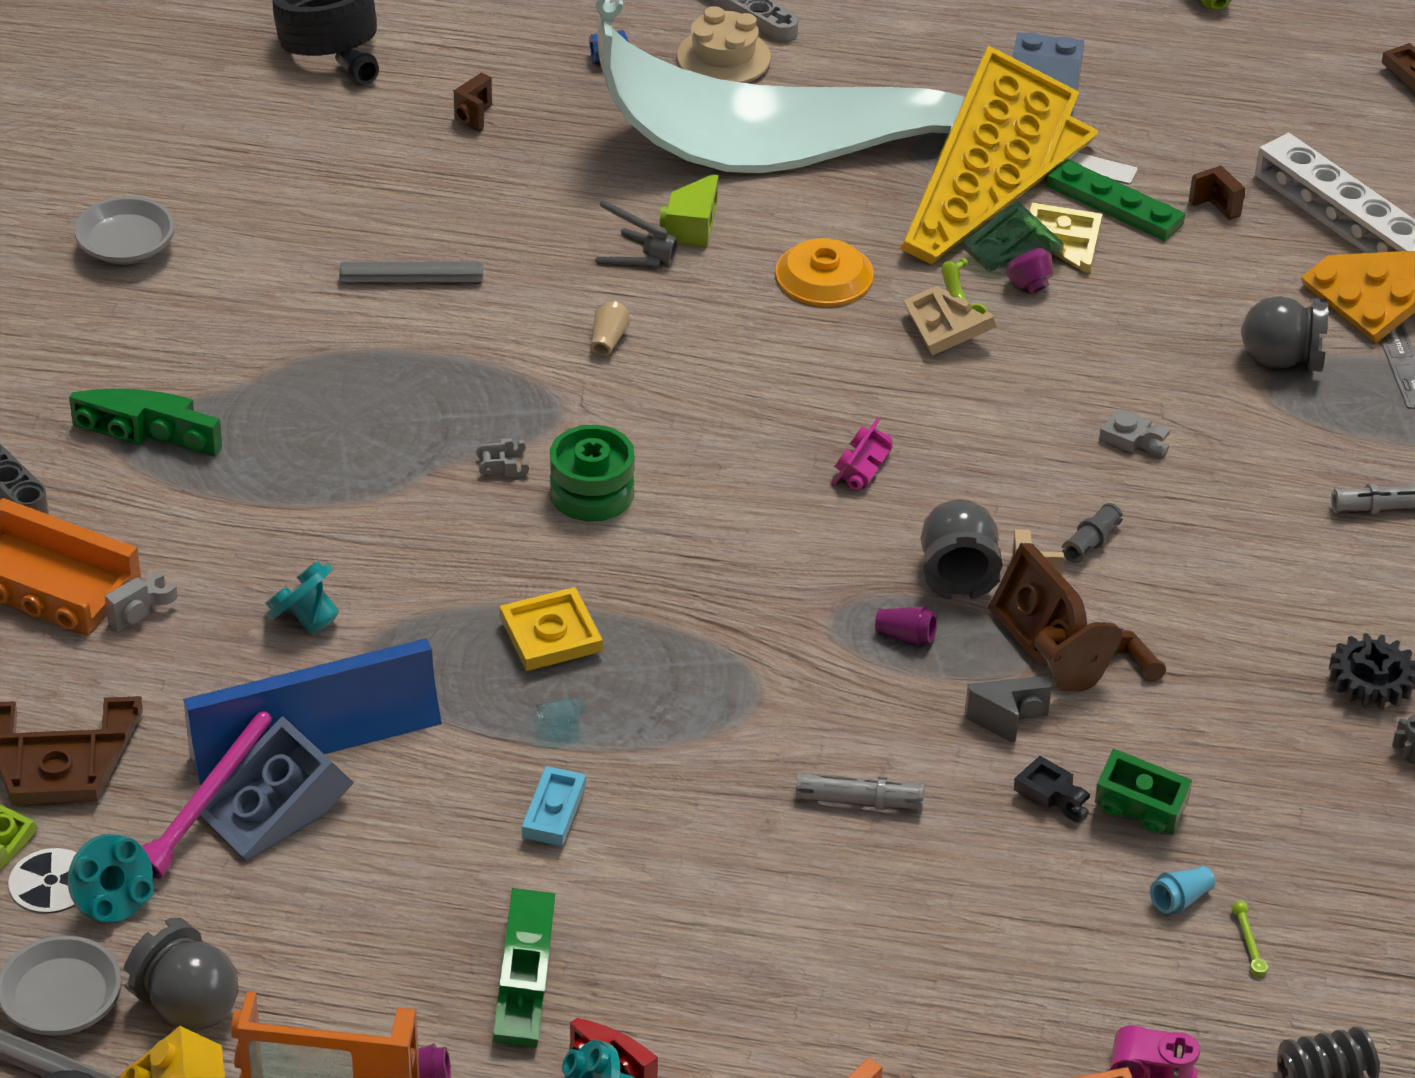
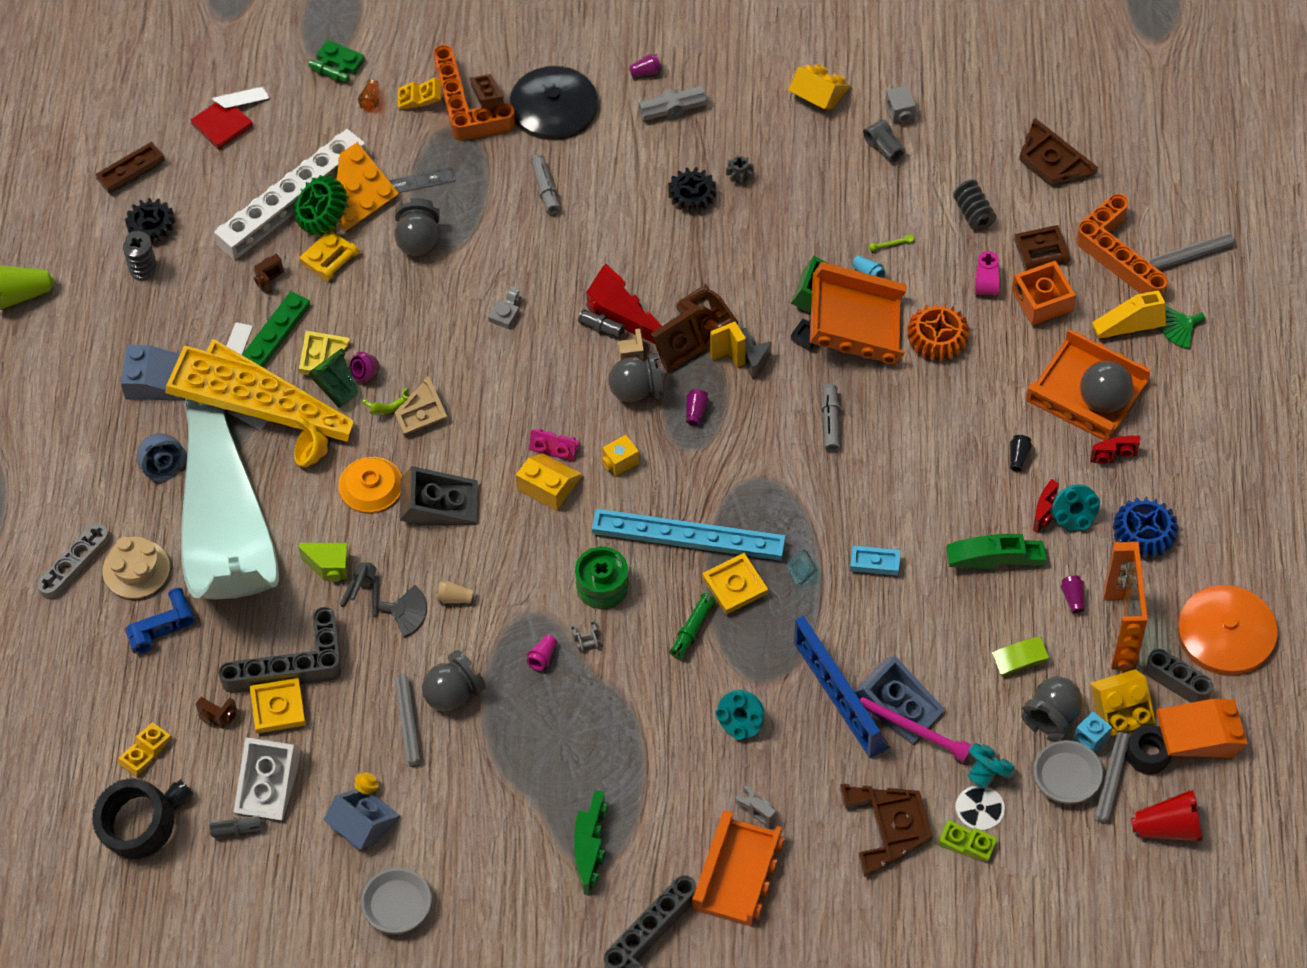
camera: 95 degrees left, 15 degrees up
none -> yellow slope [118,722,171,777]
none -> dark grey piece [123,231,157,279]
none -> black gear [125,198,175,243]
none -> sand blue cylinder [137,433,186,482]
none -> dark grey axle [209,815,261,837]
none -> dark grey beam [218,607,342,693]
none -> white slope [233,738,301,820]
none -> yellow plate [249,678,306,734]
none -> green gear [293,175,349,236]
none -> yellow hat [294,416,328,468]
none -> yellow plate [299,230,360,282]
none -> sand blue slope [323,789,400,850]
none -> yellow plate [354,772,379,795]
none -> dark grey hand [378,585,426,637]
none -> dark grey slope [400,466,478,525]
none -> dark grey tile [422,650,486,712]
none -> yellow slope [516,453,582,511]
none -> dark pink cone [526,635,557,671]
none -> red wedge [586,264,662,344]
none -> medium azure plate [592,509,785,561]
none -> yellow brick [601,435,639,477]
none -> green pin [669,593,716,659]
none -> yellow panel [710,321,746,368]
none -> orange panel [810,262,907,365]
none -> orange gear [907,303,970,362]
none -> lime slope [992,636,1050,676]
none -> black cone [1010,435,1033,472]
none -> medium azure brick [1074,712,1112,754]

